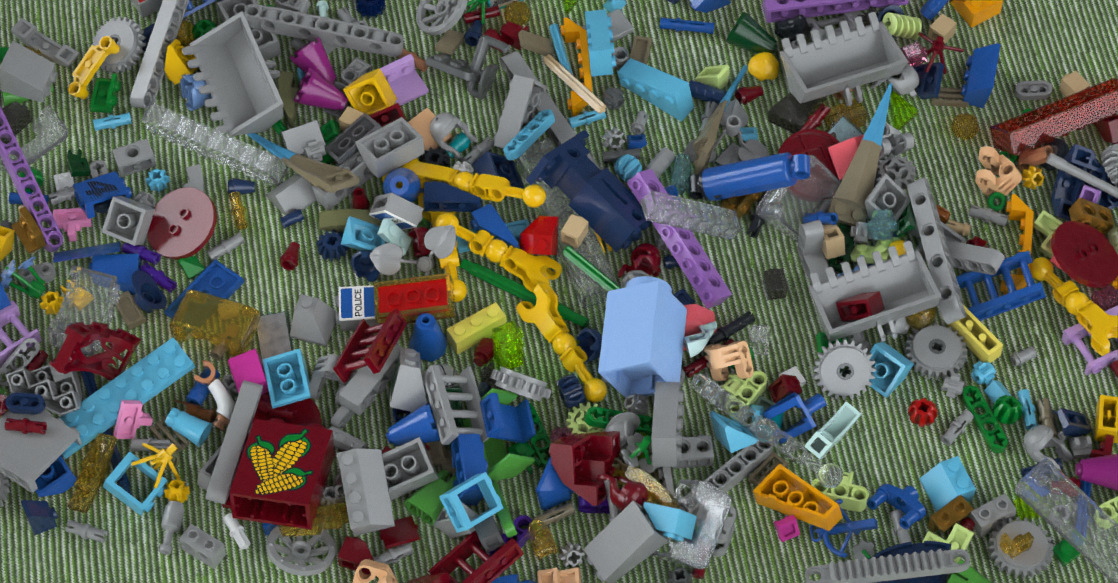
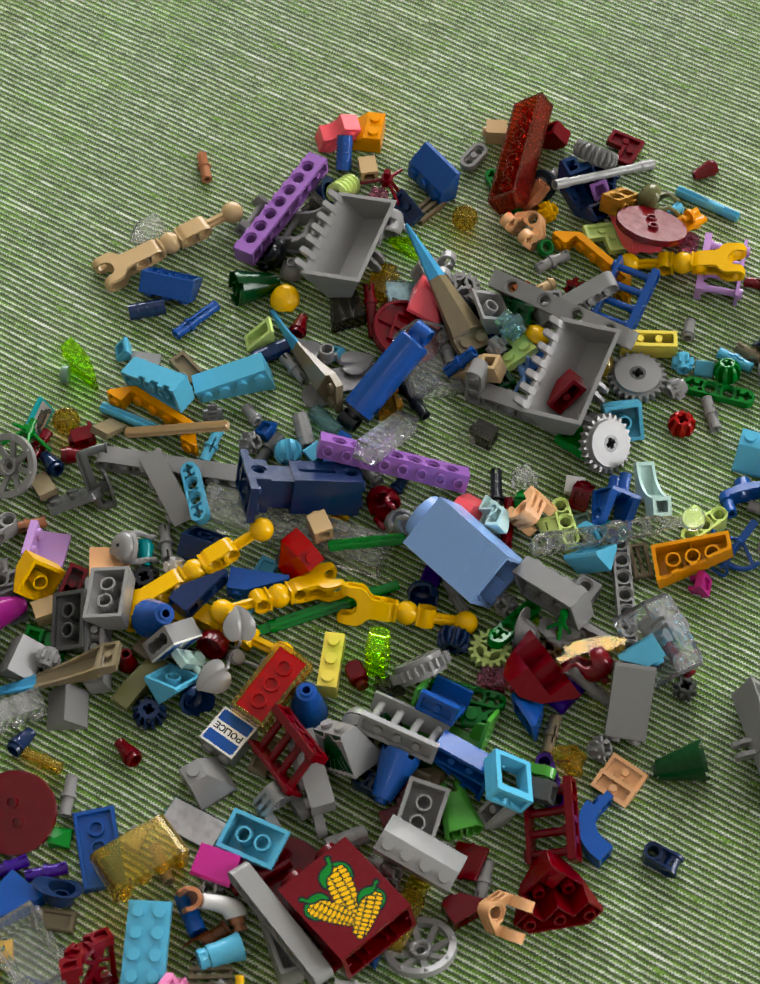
camera: 50 degrees left, 0 degrees up
dark blue pin [279,209,305,229] -> none

